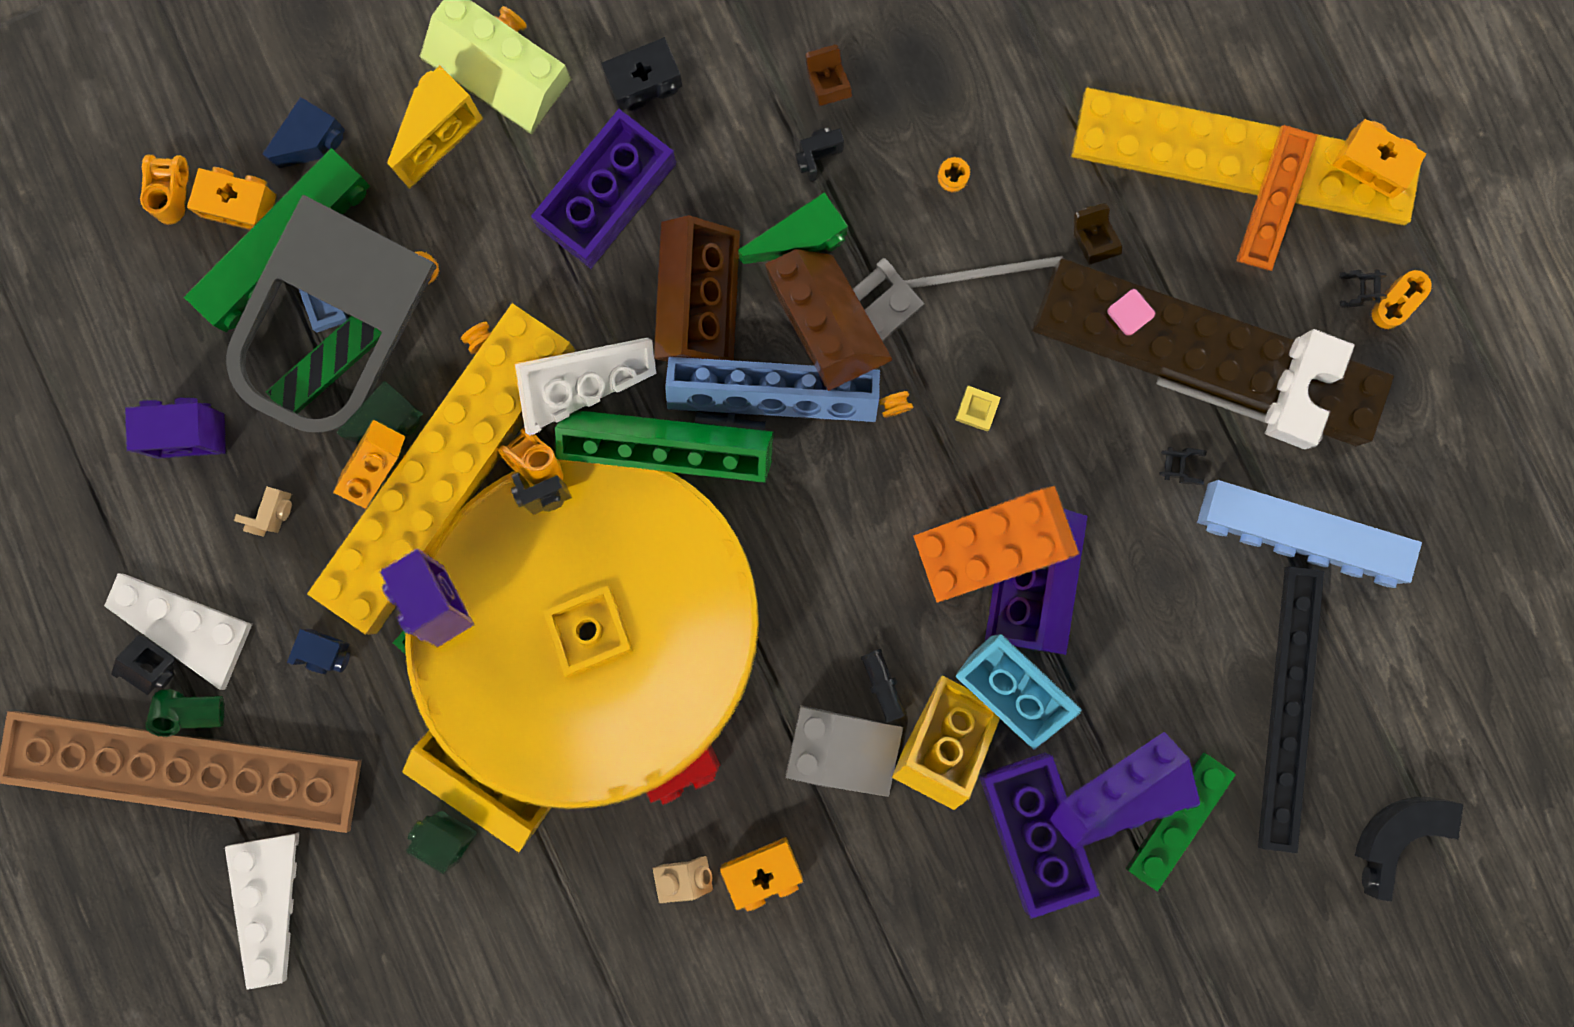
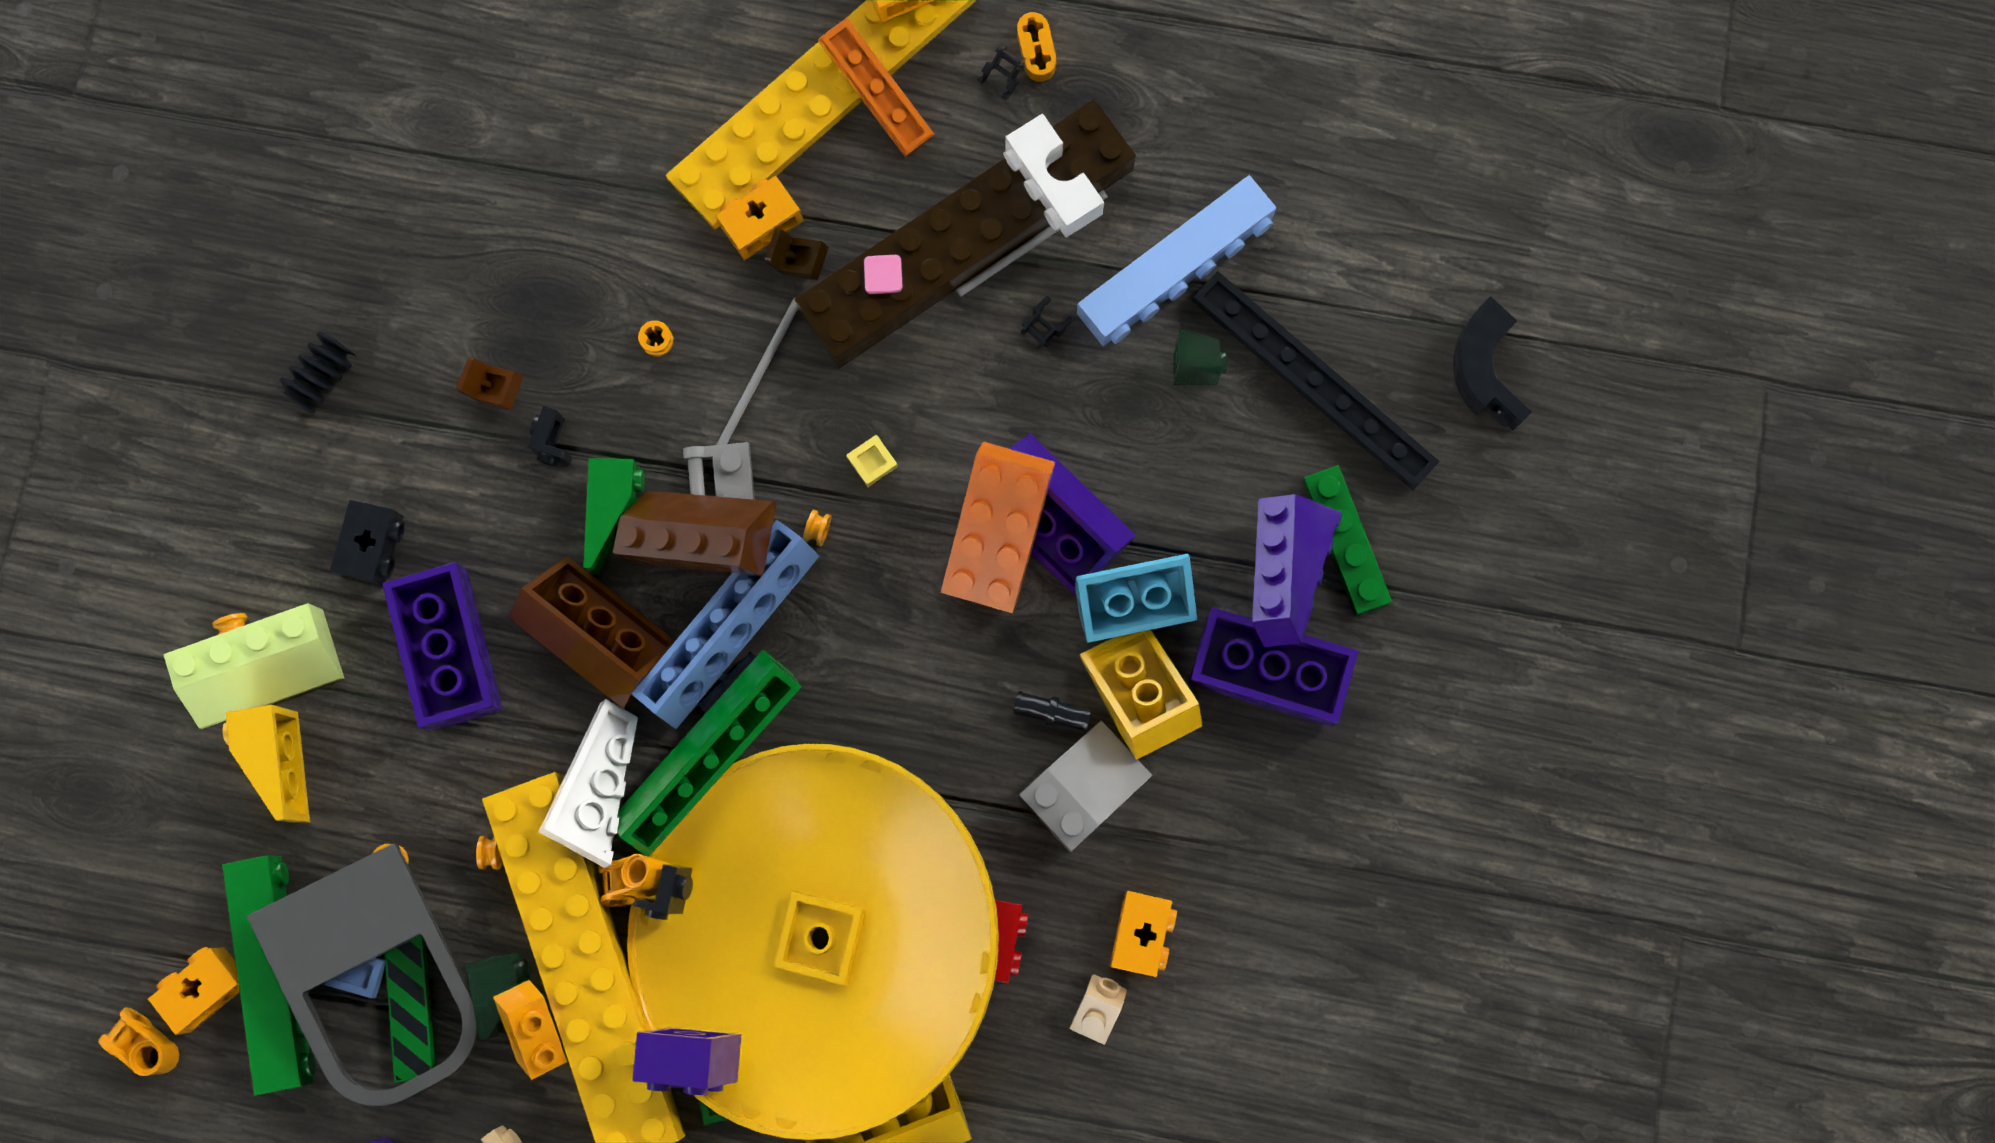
camera: 50 degrees left, 5 degrees down
dark blue slope [262,97,345,168] -> none
none -> light orange brick [716,175,804,261]
none -> clear green slope [1173,330,1227,385]

